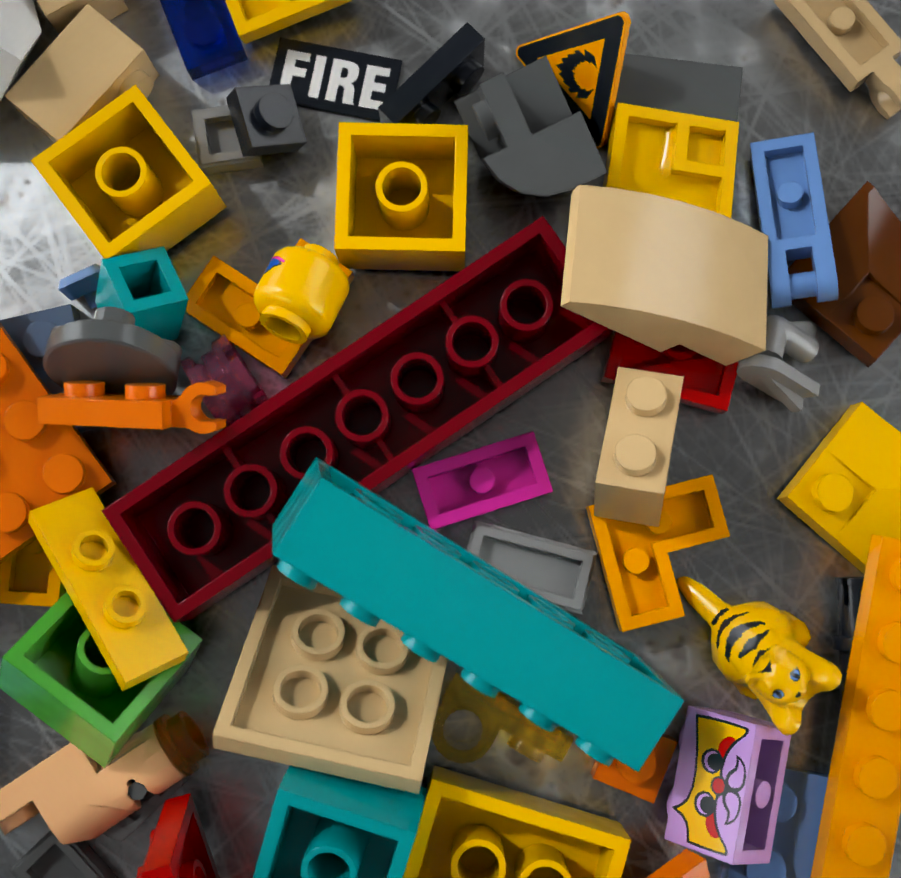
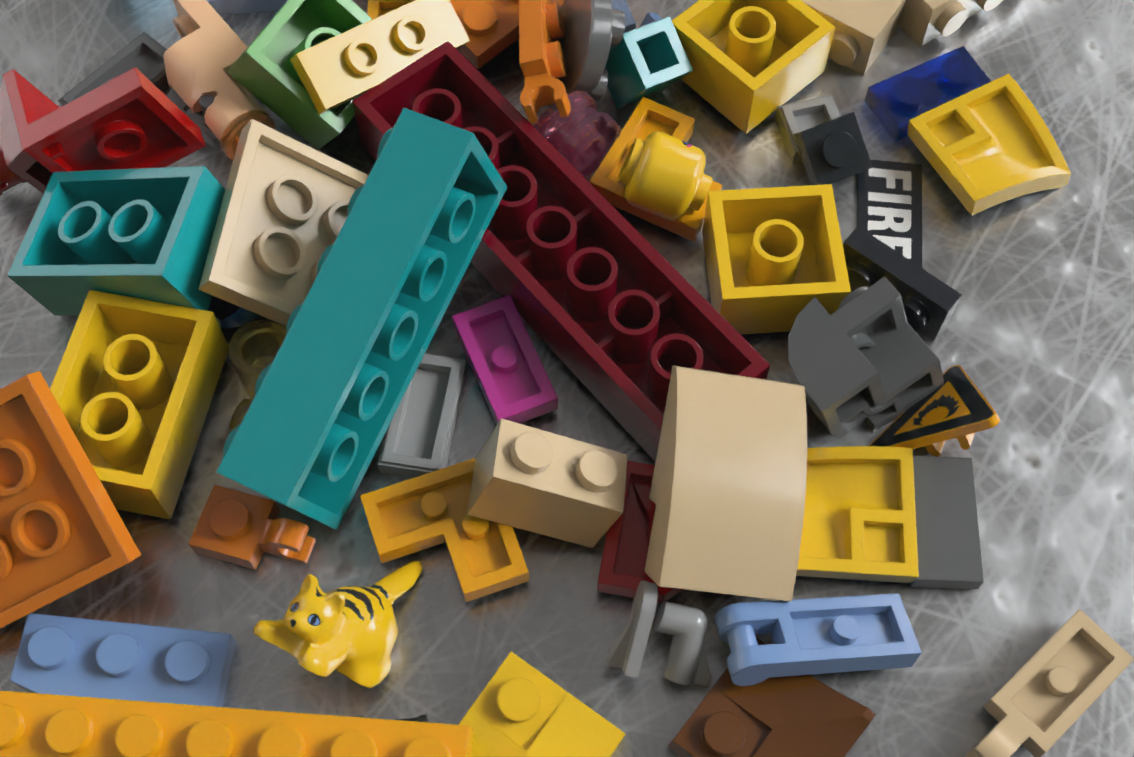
camera: 80 degrees right, 20 degrees down
lavender brick [664,706,791,865] -> none

